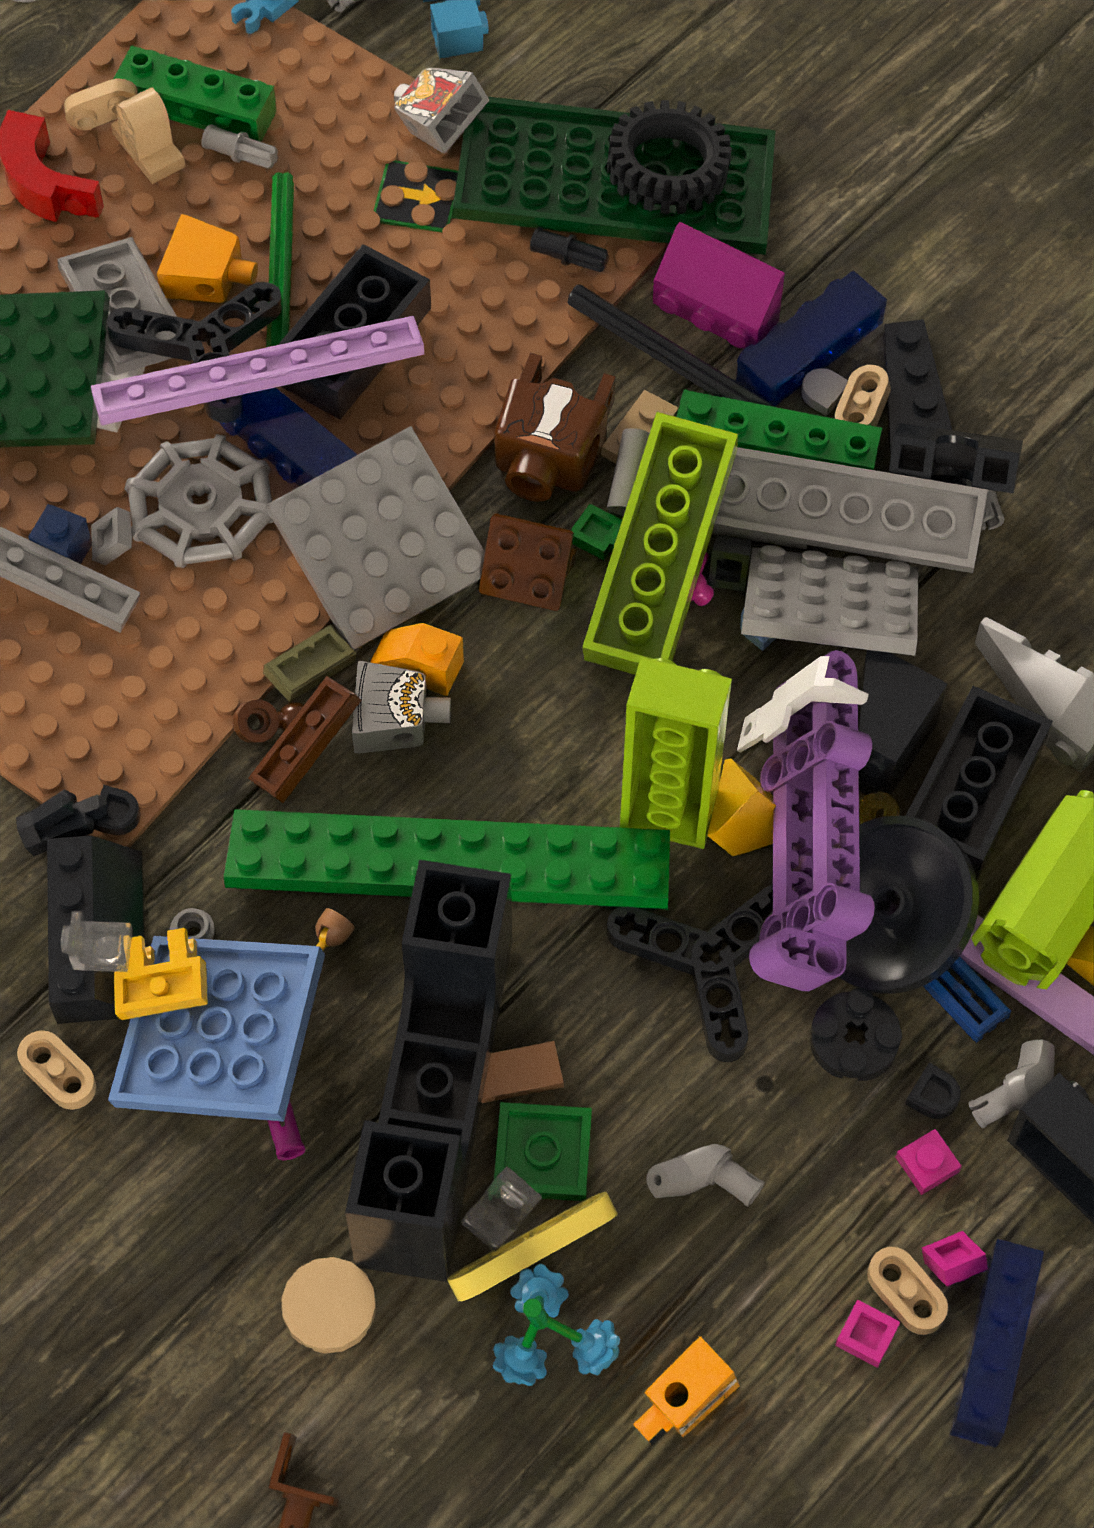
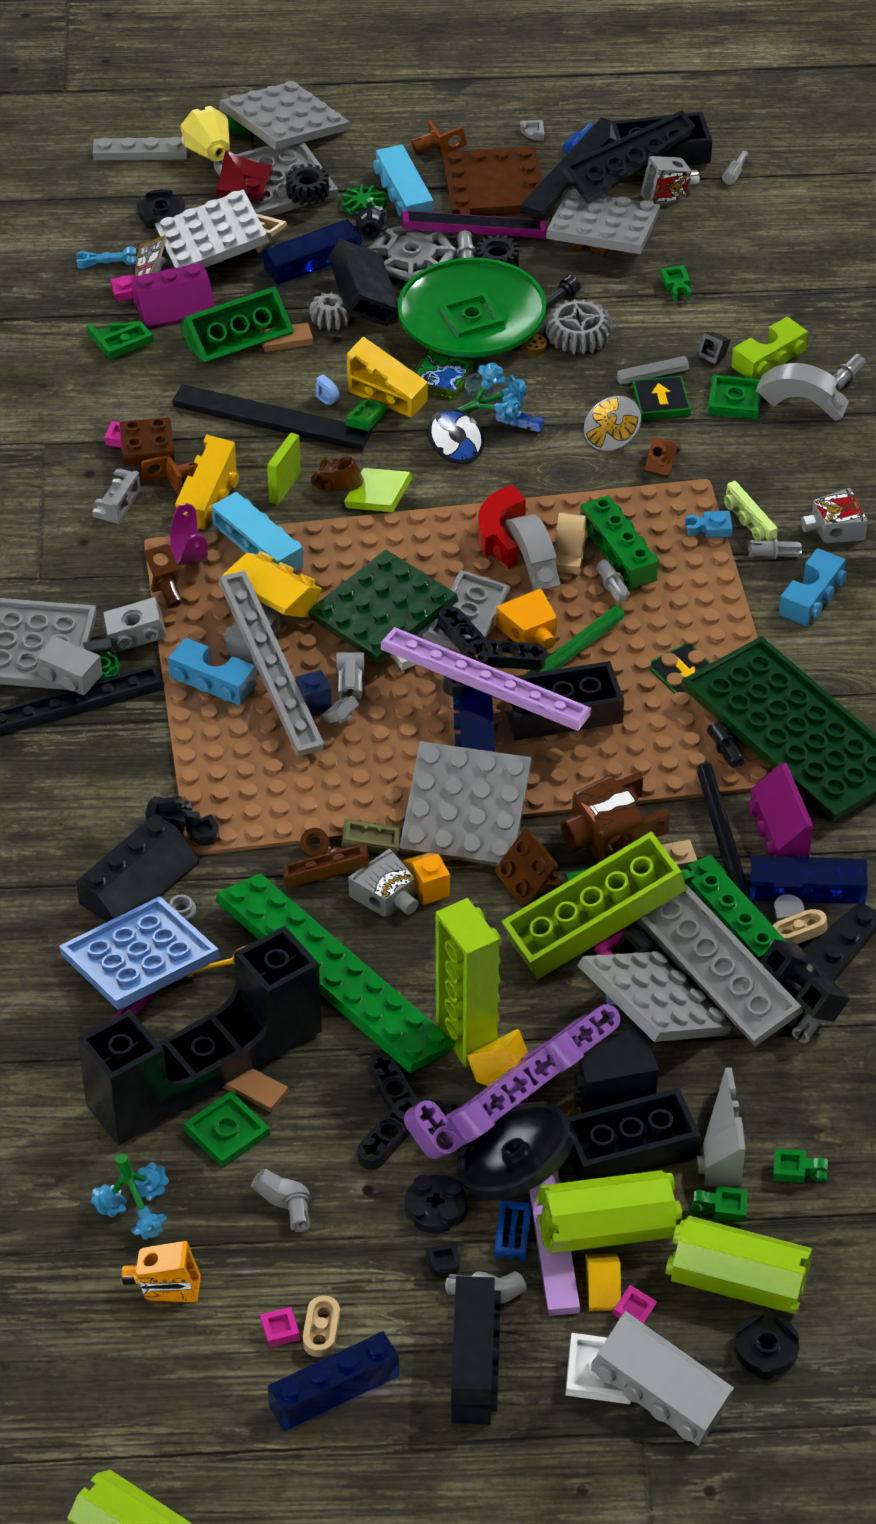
camera: 45 degrees right, 15 degrees down
tan plate [17,1031,96,1109] -> none
clear bracket [61,911,133,972] -> none
tan plate [64,79,138,130] -> none
yellow plate [114,928,208,1020] -> none
light grey plate [124,434,274,568] -> none
tan tile [281,1257,376,1354] -> none
torso [394,67,489,153] -> none
light yellow beam [447,1192,617,1301] -> none
clear bracket [461,1166,542,1251] -> none
black tyre [607,100,732,214] -> none
white piece [737,656,868,752] -> none
dark pink plate [895,1129,962,1195] -> none
dark pink plate [922,1231,988,1287] -> none
none -> light grey piece [337,652,364,700]
none -> light grey arch [504,514,561,591]

